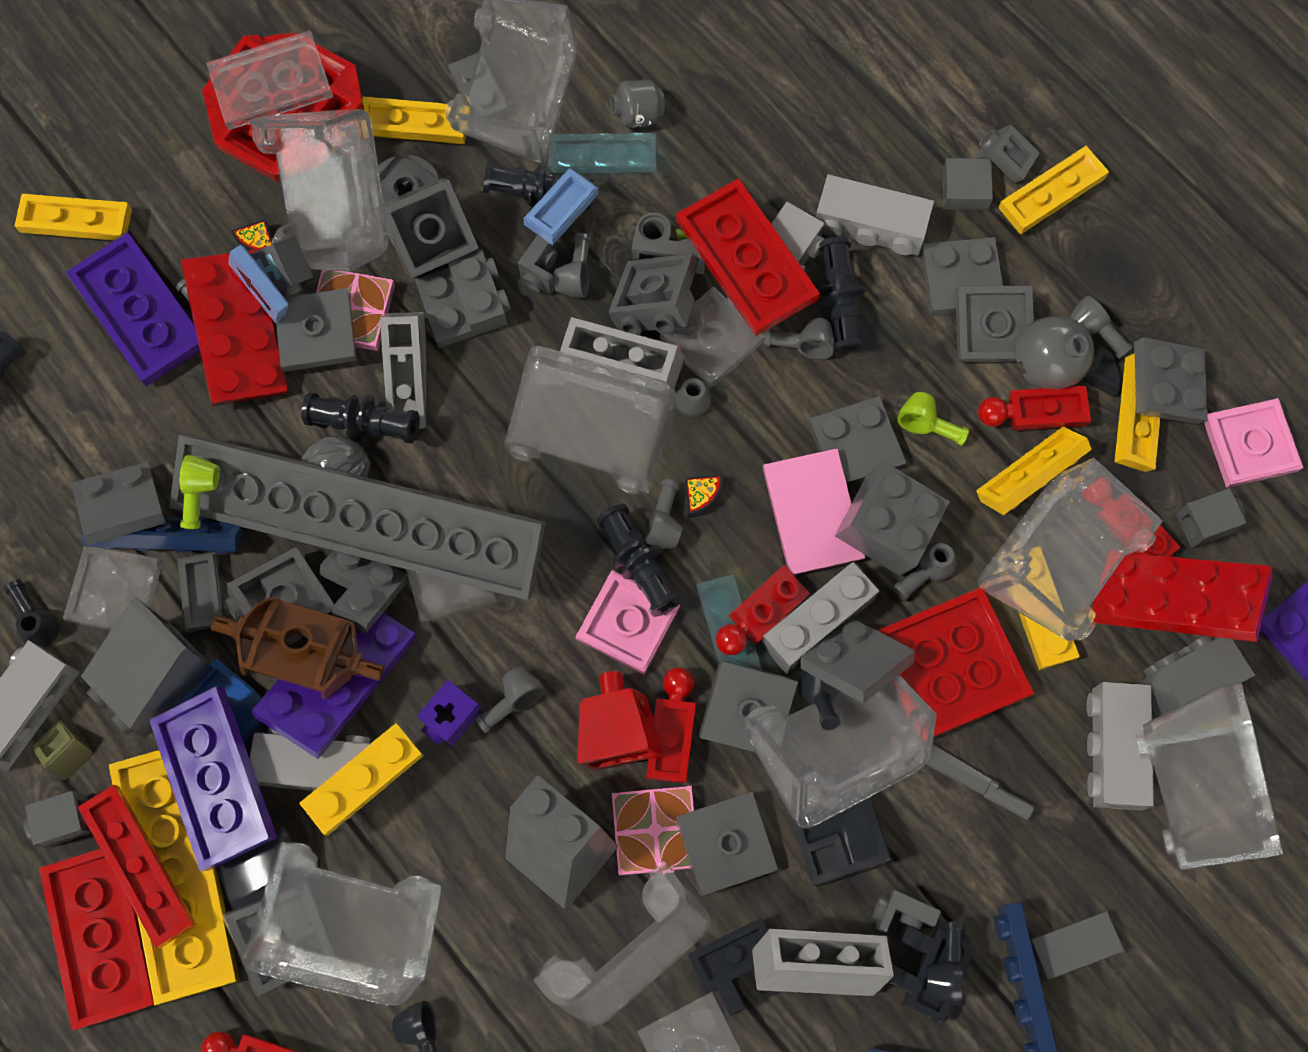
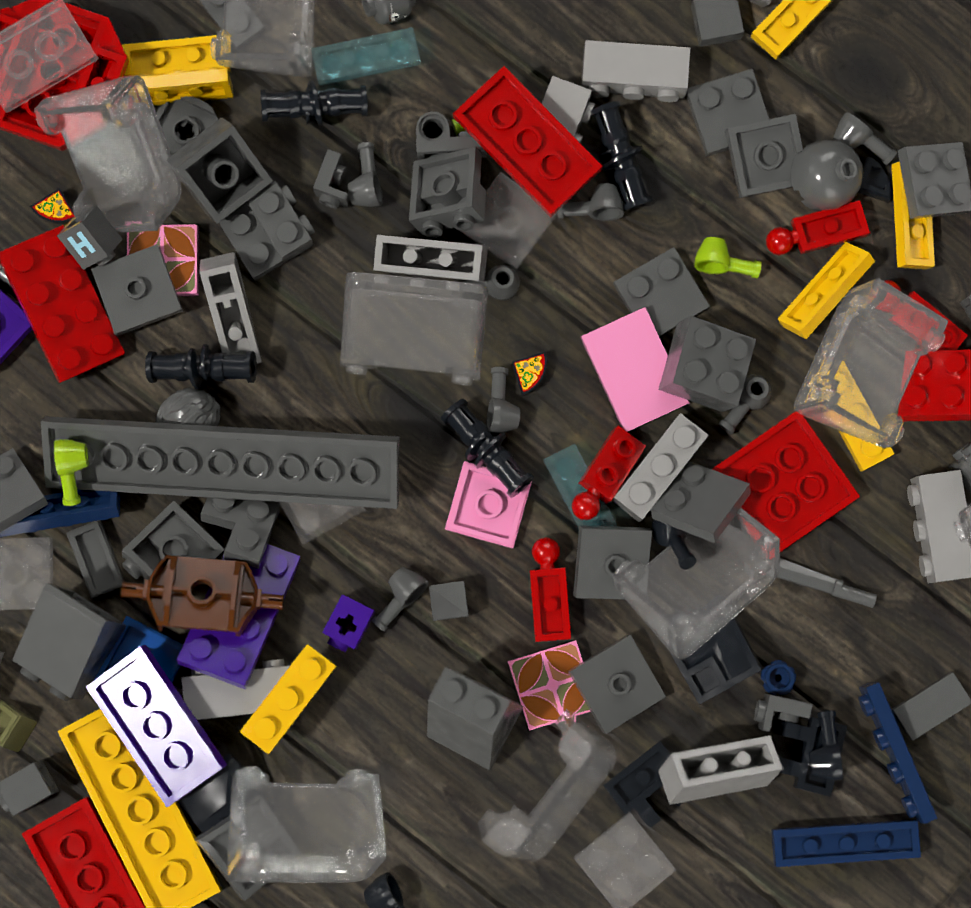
camera: 15 degrees left, 10 degrees up
red plate [78,784,197,948] -> none
medium blue tile [229,245,289,323] -> none
medium blue tile [524,168,598,245] -> none
red torso [577,671,663,770] -> none
none -> yellow plate [122,67,233,108]
none -> dark grey slope [429,581,469,621]
none -> dark blue plate [761,660,796,695]

